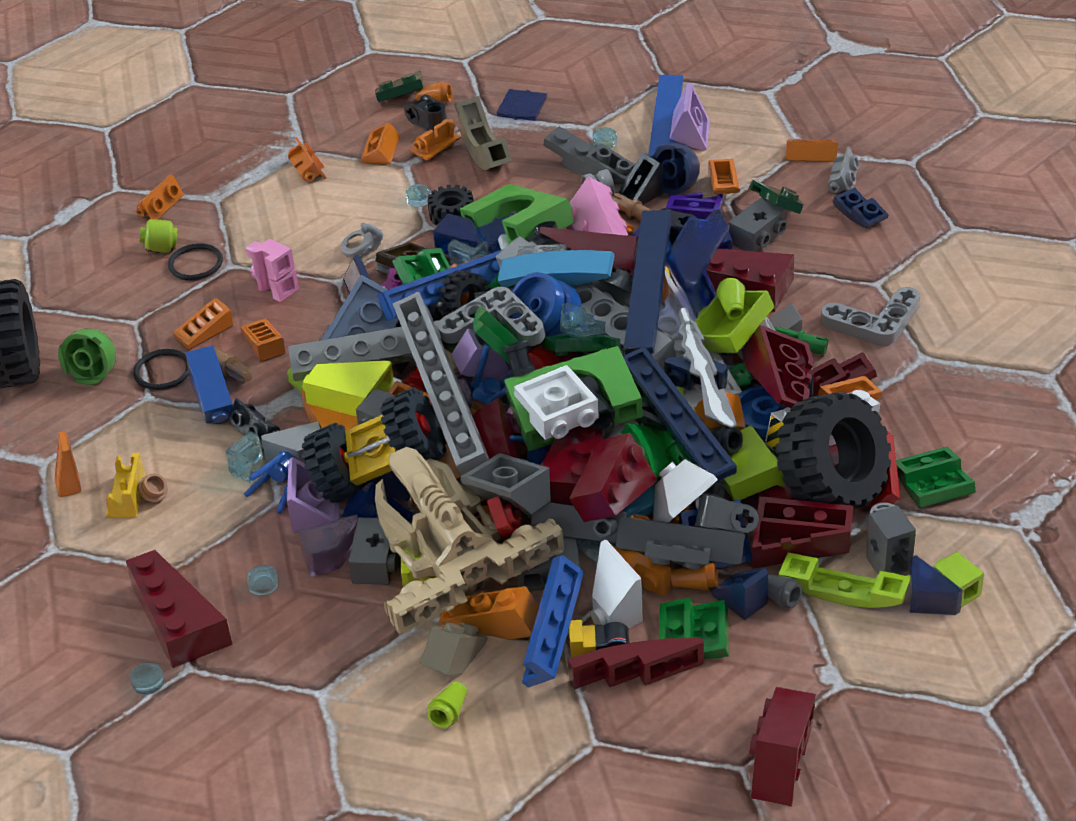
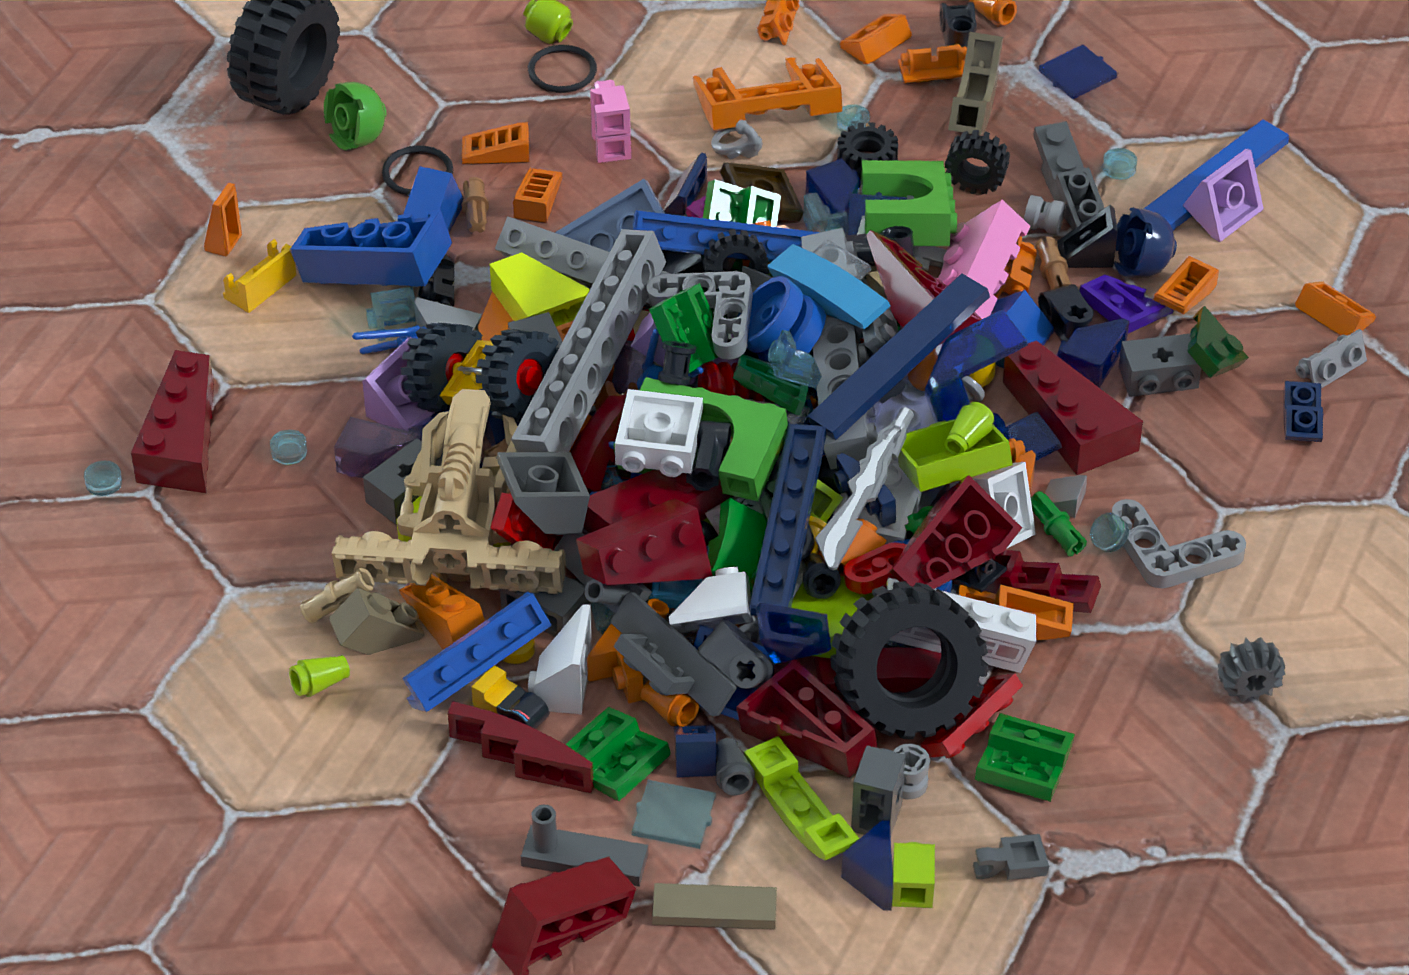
camera: 35 degrees right, 5 degrees up
nougat plate [138,473,168,502] -> none
none -> blue wedge [290,209,452,287]
none -> tan pin [300,568,374,623]
none -> dark grey piece [521,805,649,887]
none -> clear light blue piece [632,780,716,849]
none -> dark tan tile [652,883,777,929]
none -> orange wedge [693,57,843,130]
none -> clear blue slope [756,602,832,664]
none -> red plate [844,542,906,594]
none -> black tyre [944,130,1010,194]
none -> dark grey plate [973,834,1049,880]
none -> clear light blue tile [1090,513,1129,552]
none -> dark grey gear [1218,637,1286,702]

